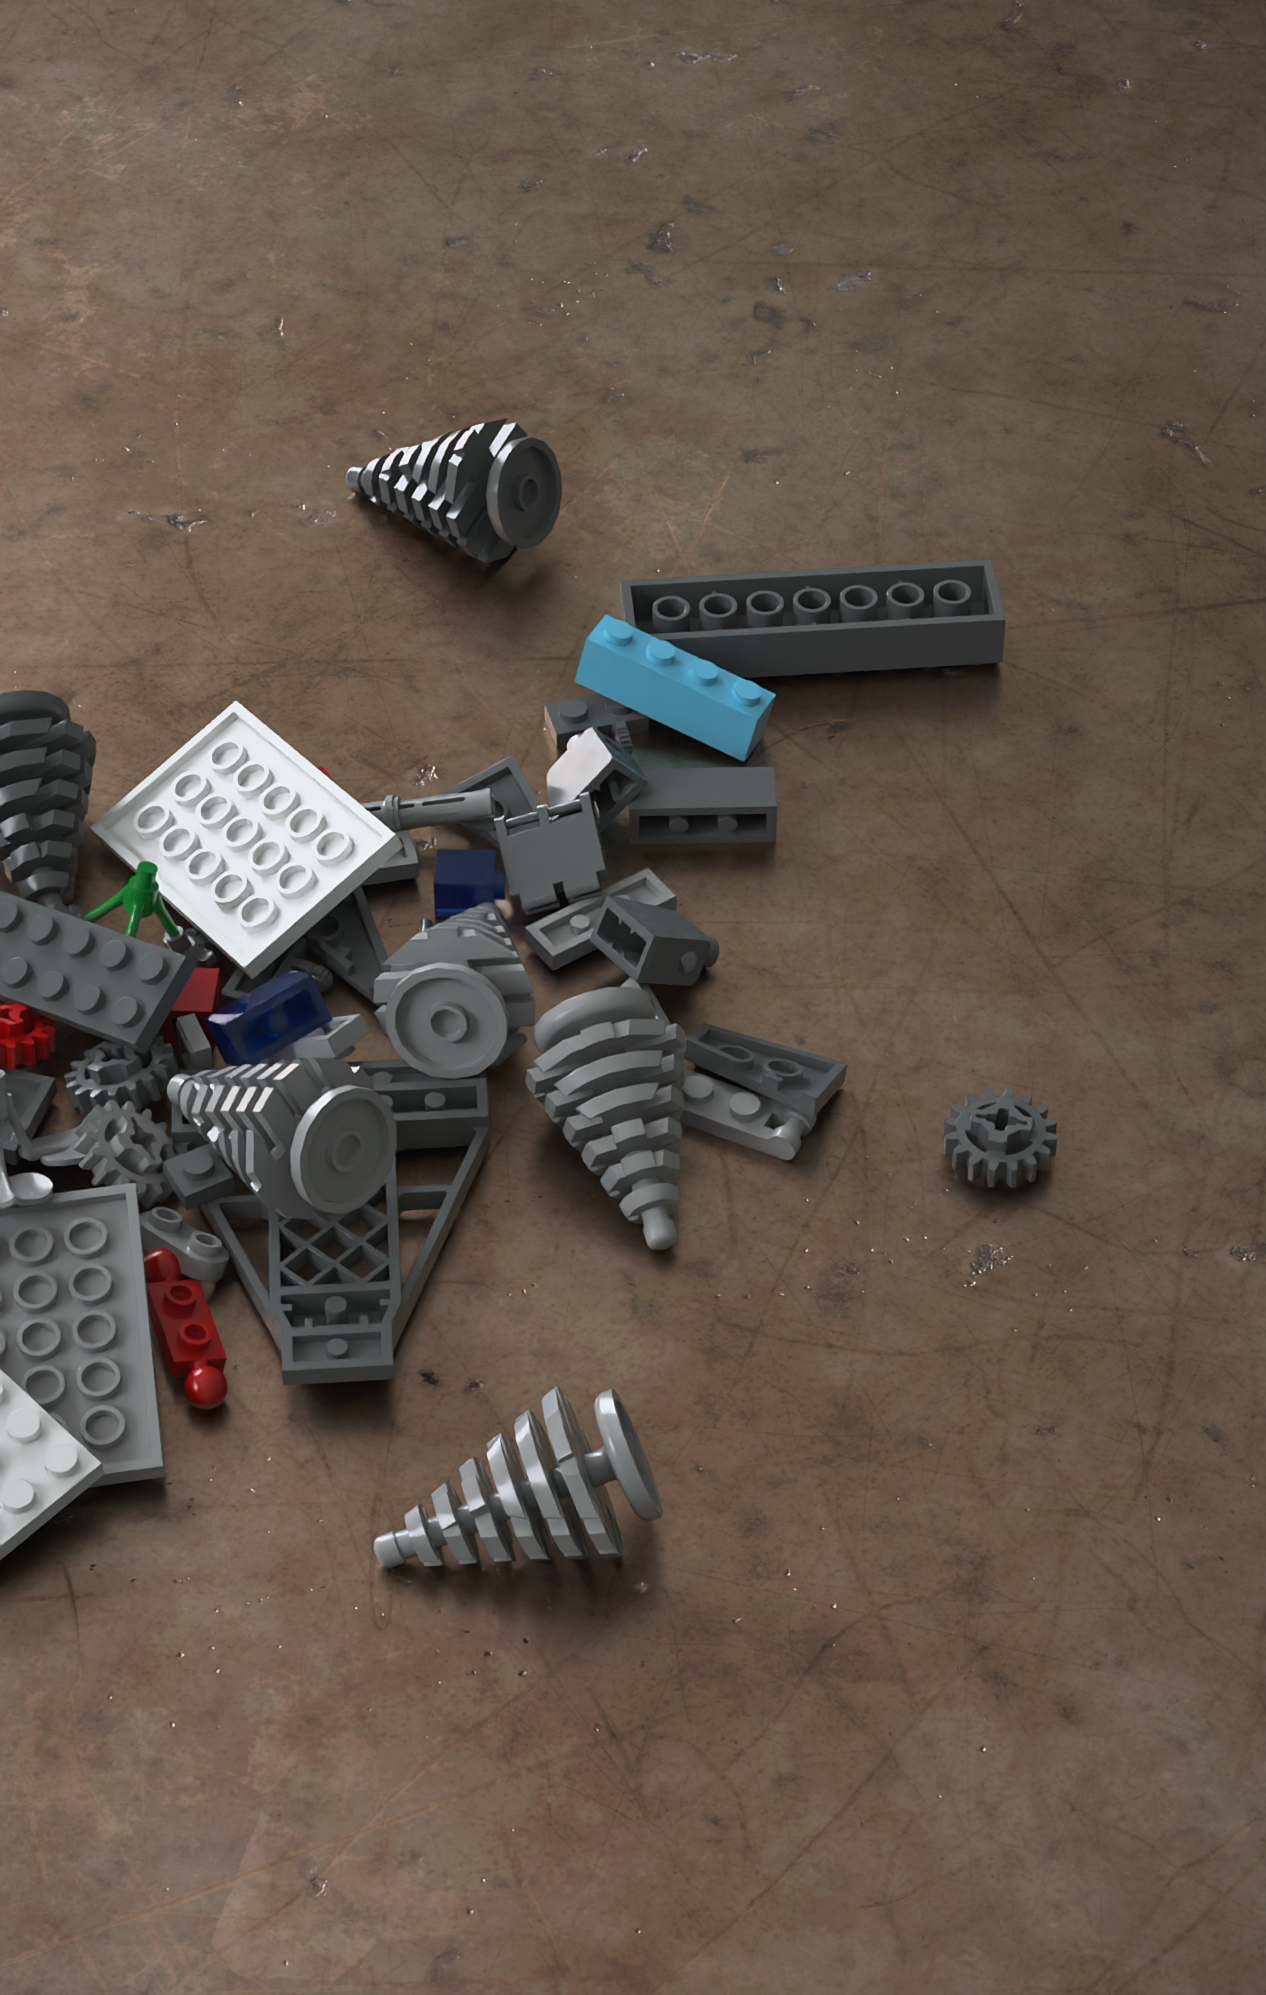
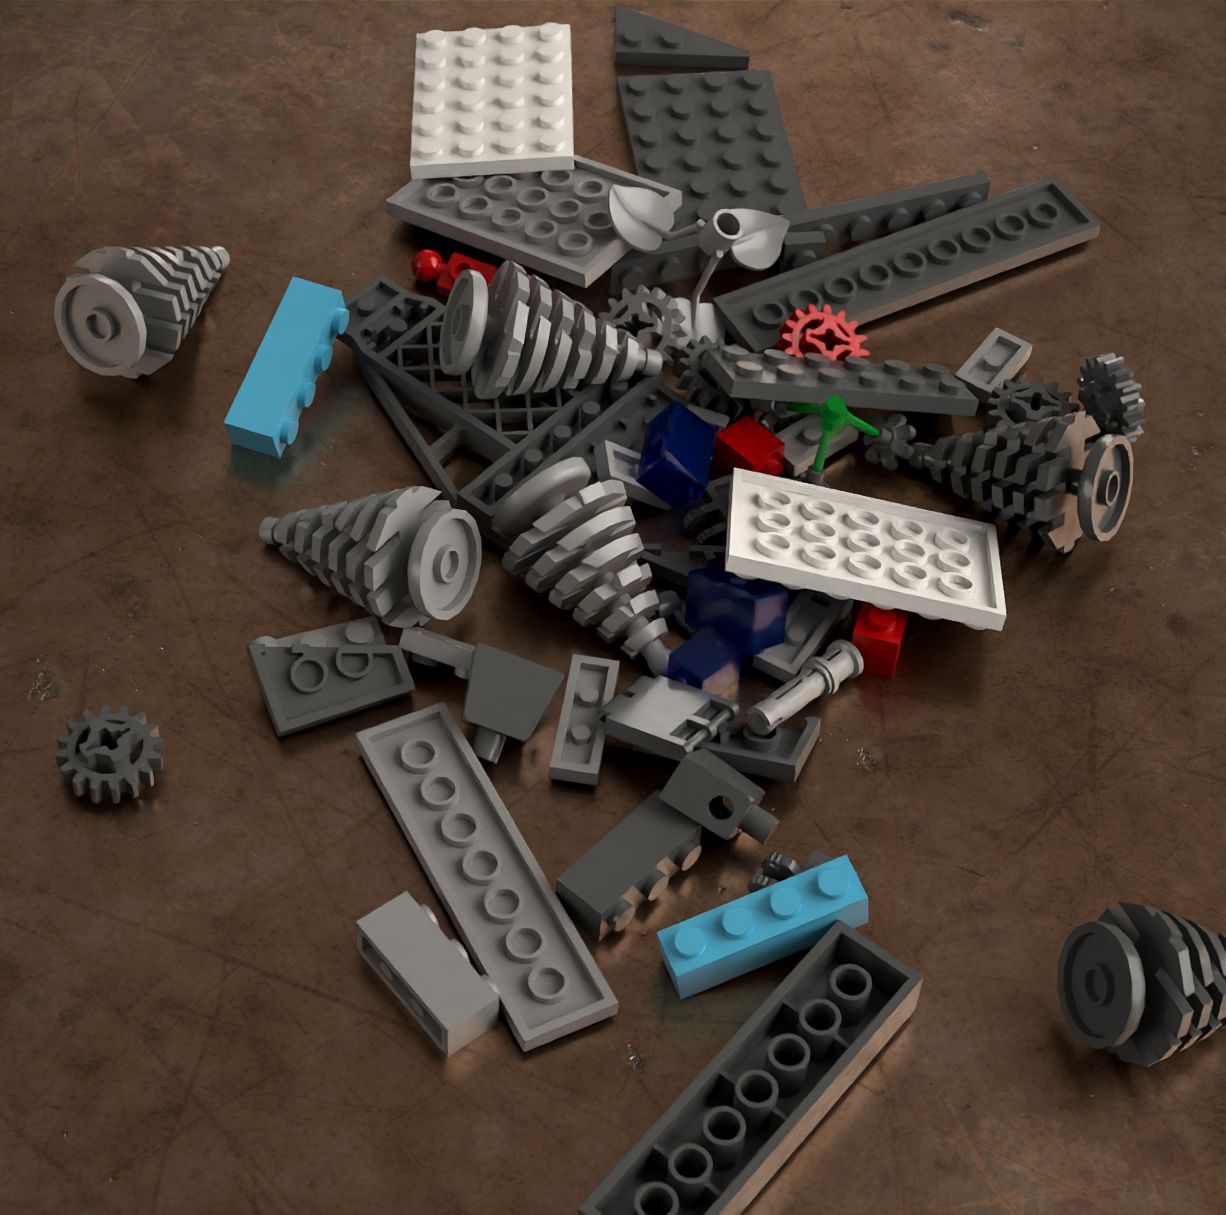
camera: 130 degrees right, 5 degrees up
none -> medium azure brick [224,277,349,458]
none -> light grey plate [356,701,619,1052]
none -> light grey brick [356,891,500,1057]
none -> clear blue brick [685,562,789,655]

